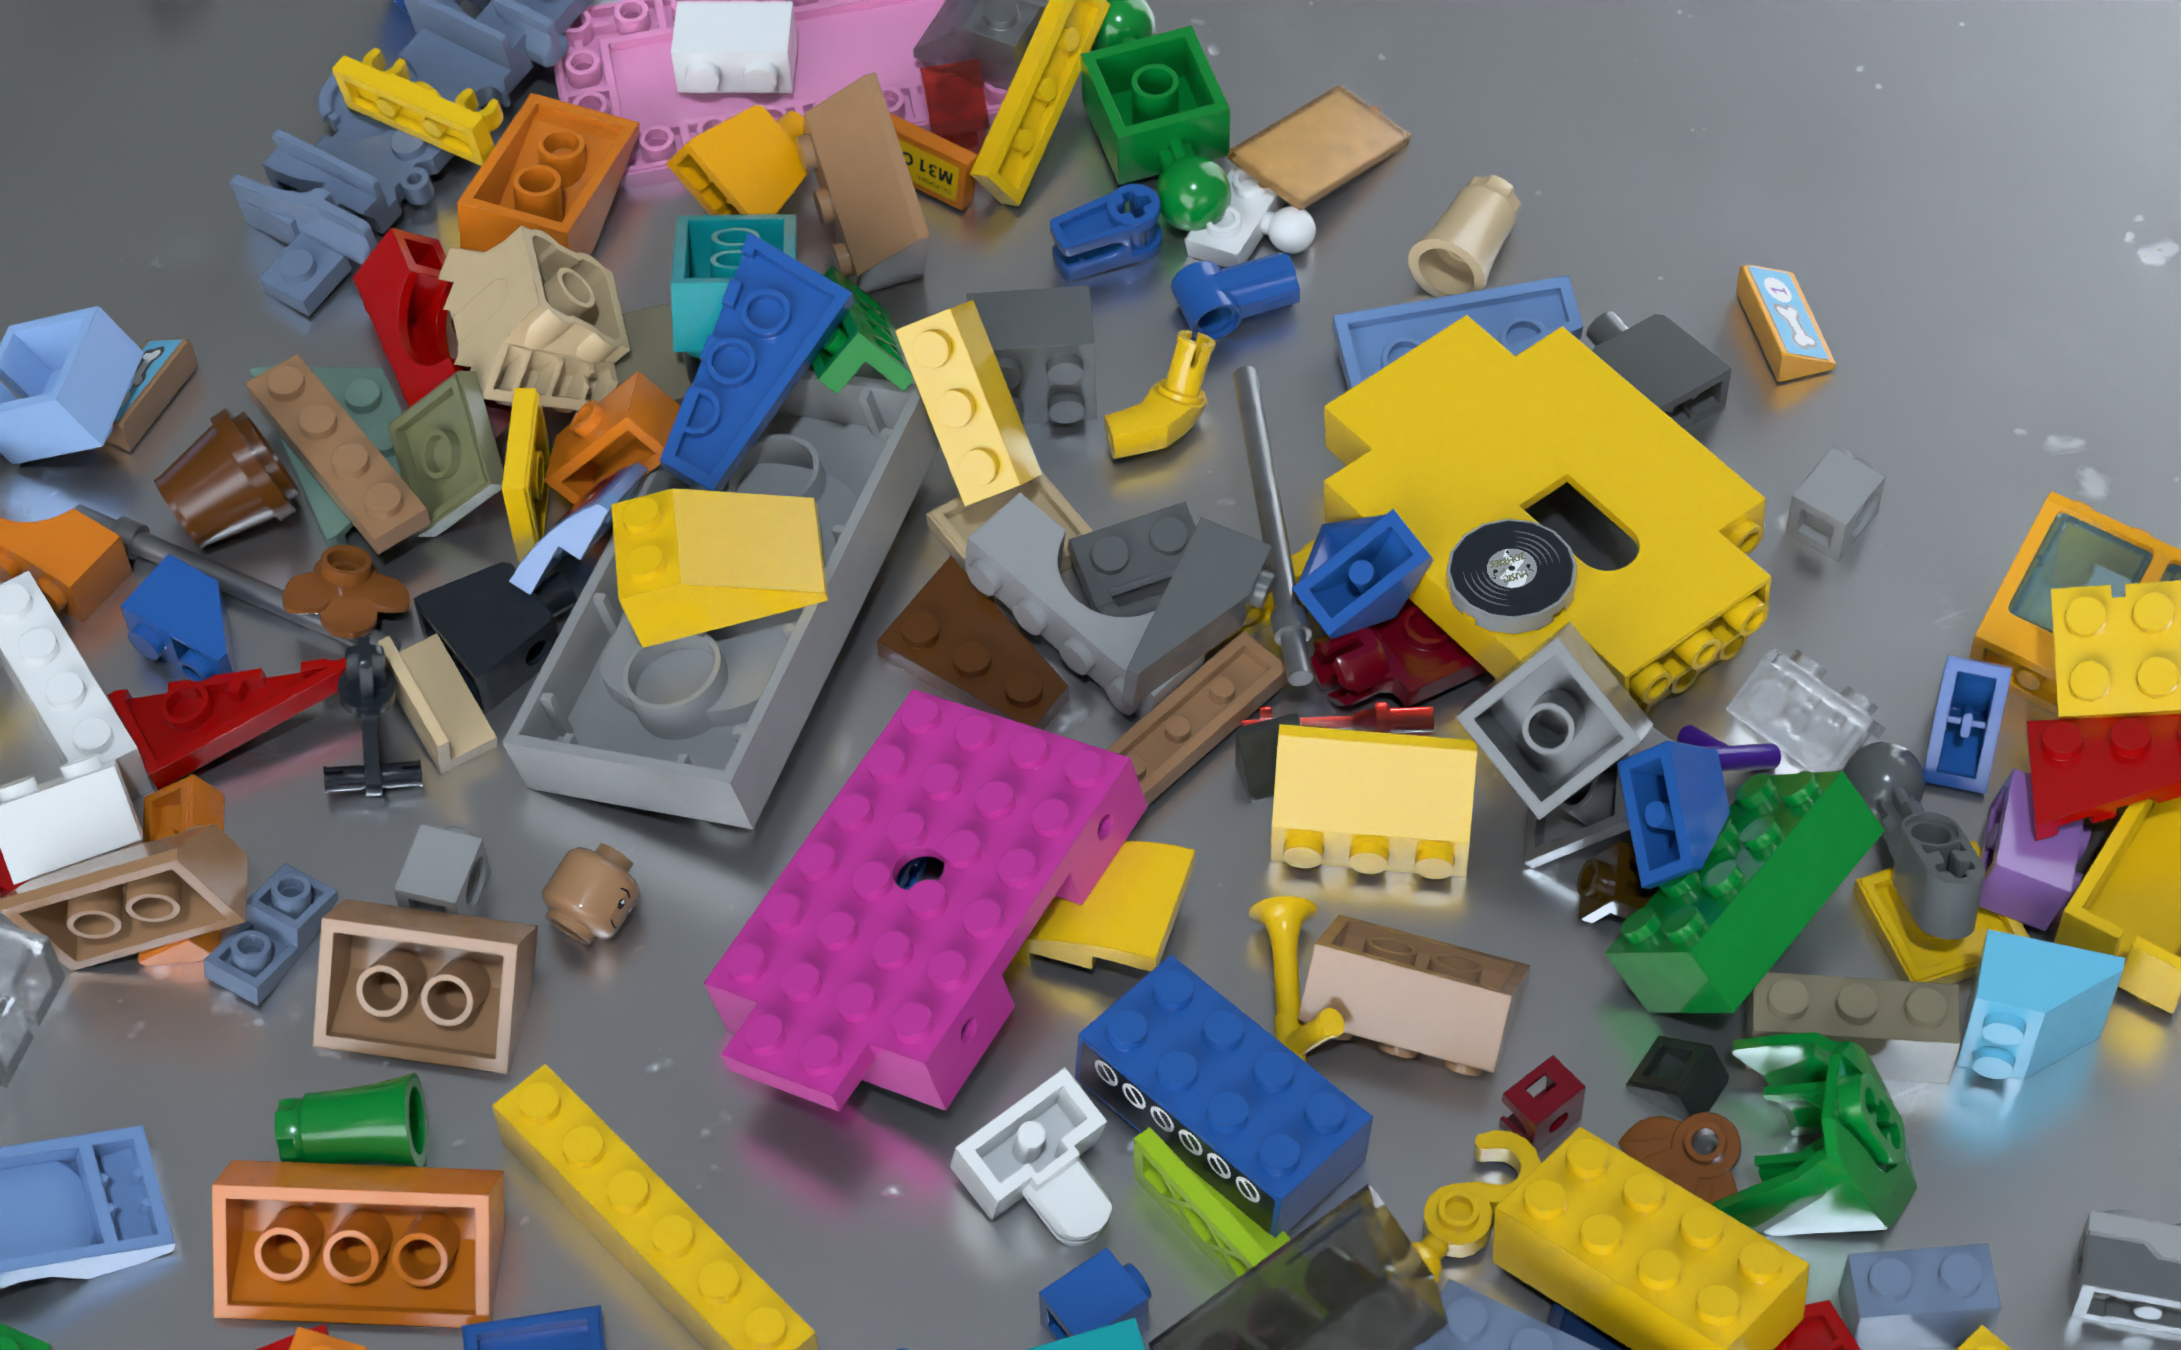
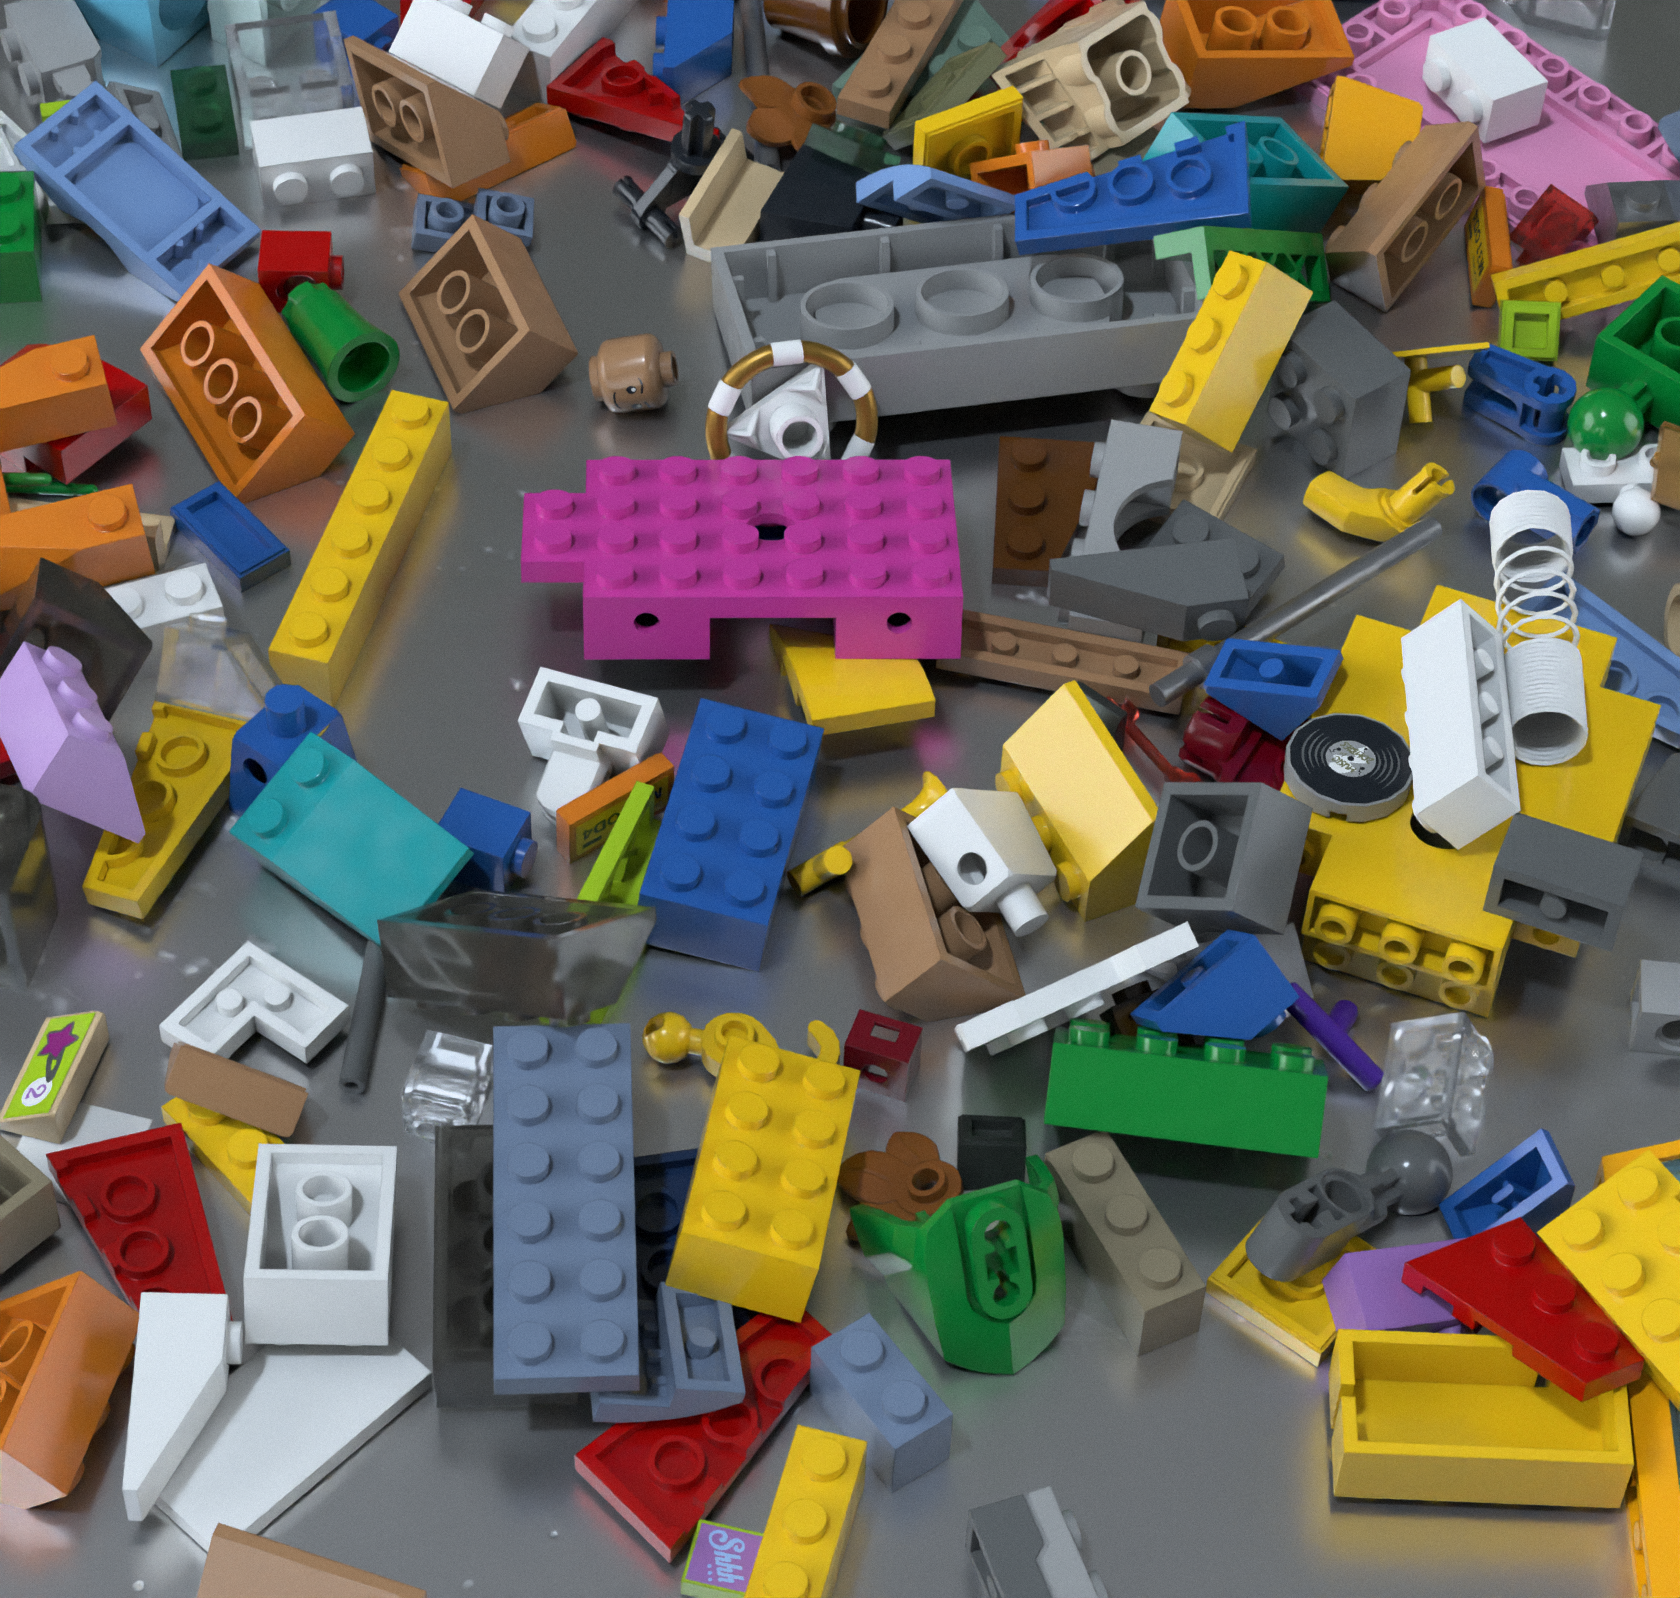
camera: 55 degrees right, 5 degrees down
light grey brick [393,824,491,916] -> none
yellow slope [611,488,829,648] -> none
medium azure slope [1956,929,2125,1080] -> none
none -> white brick [250,107,376,209]
none -> red brick [257,230,345,313]
none -> orange tile [556,752,674,864]
none -> white piece [705,339,878,460]
none -> clear green plate [804,120,901,173]
none -> white torso [907,788,1057,937]
none -> white wing [954,921,1199,1056]
none -> yellow shield [1392,342,1490,424]
none -> white brick [1401,599,1521,850]
none -> dark grey brick [1483,813,1644,952]
none -> white piece [1489,490,1588,766]
none -> lime tile [1497,299,1561,361]

